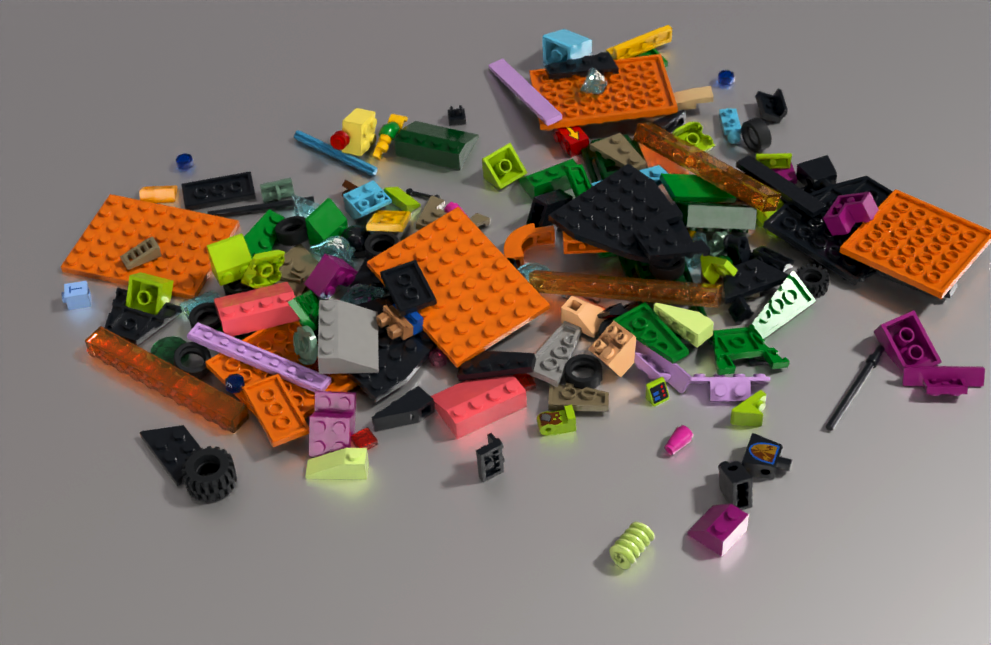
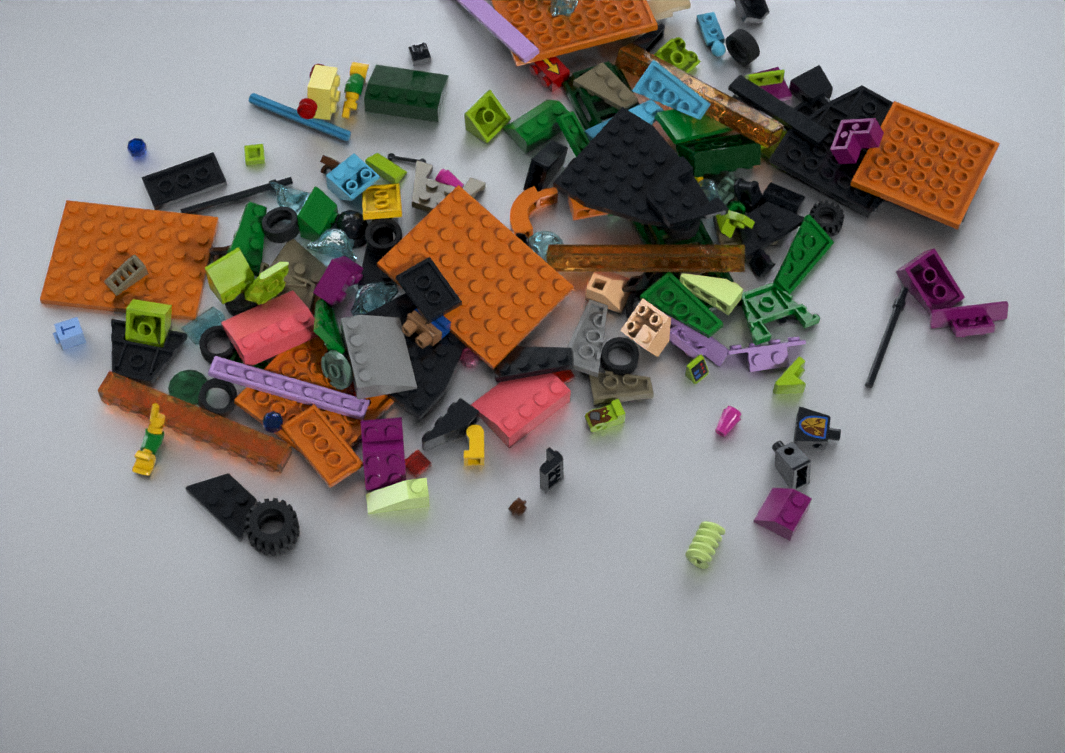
camera: 15 degrees left, 15 degrees up
light orange slope [139,185,178,203] -> none
sand green hips [260,178,295,203] -> none
none -> yellow piece [132,403,165,476]
none -> lime tile [244,144,265,166]
none -> yellow leg [464,424,484,466]
none -> reddish brown plate [508,497,527,516]
none -> medium azure wing [632,60,711,120]

